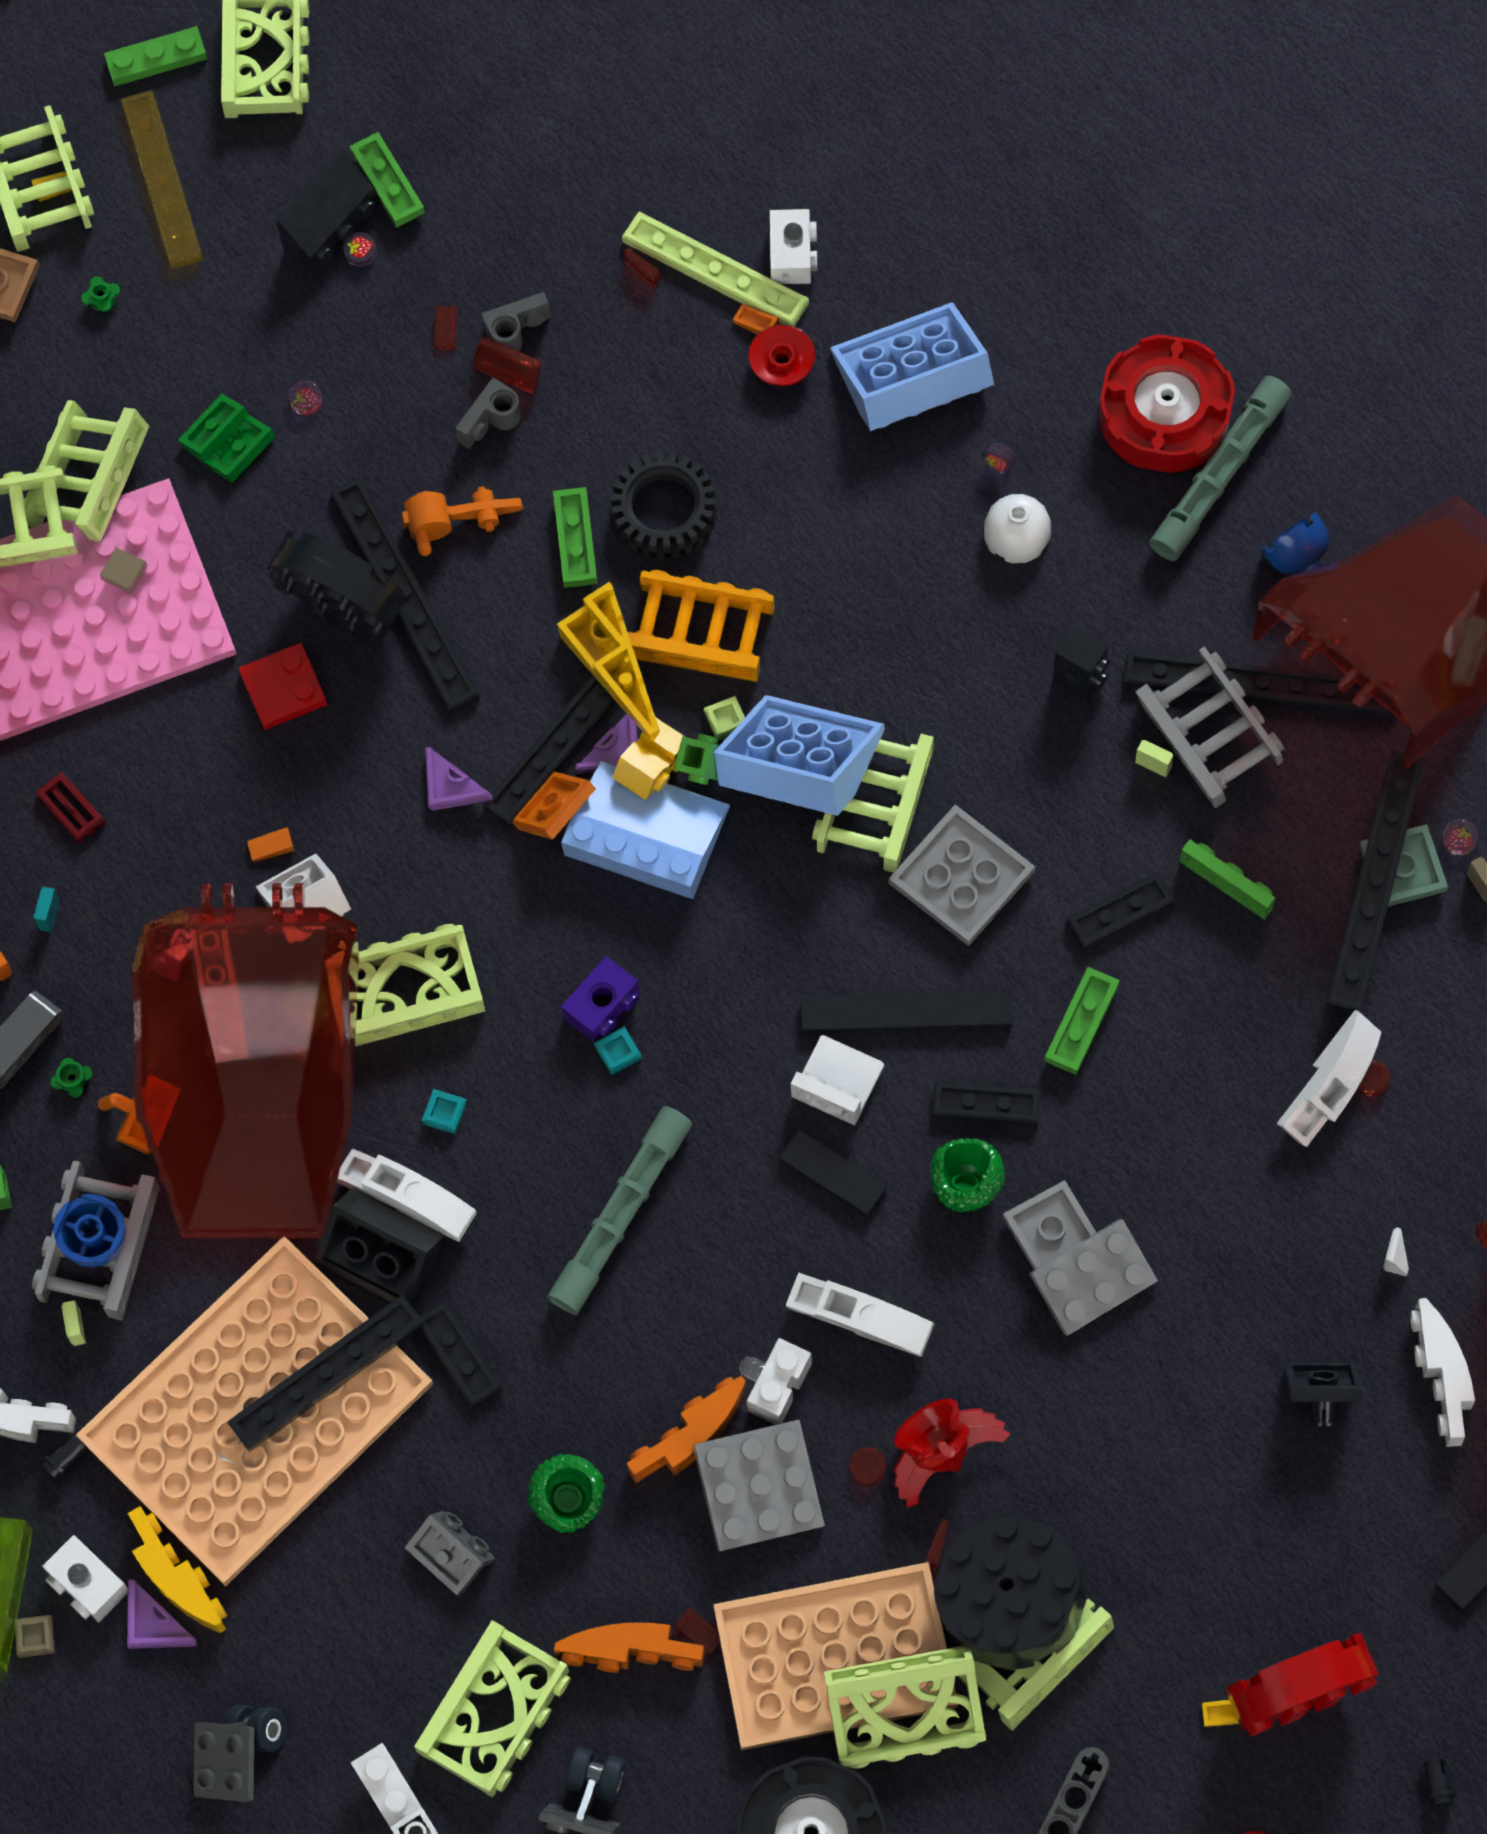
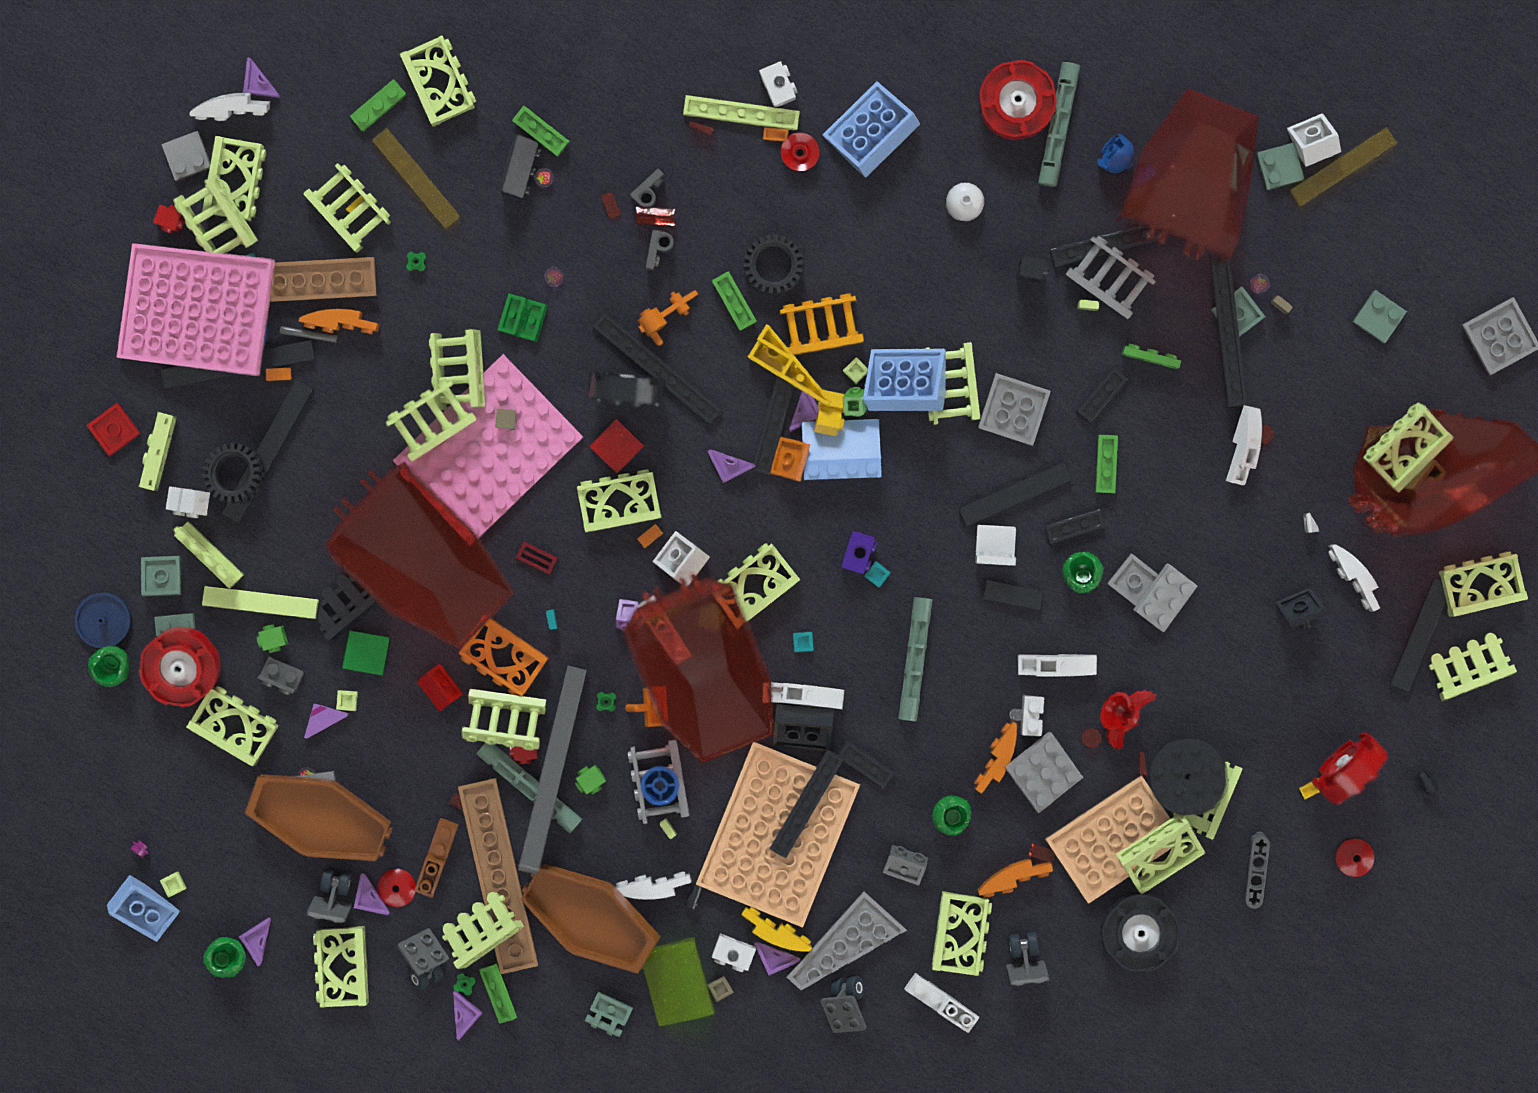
camera: 30 degrees left, 20 degrees up
clear purple tile [981,442,1016,474] -> none
none -> yellowish green fence [577,470,661,532]
none -> light grey wing [787,891,907,990]

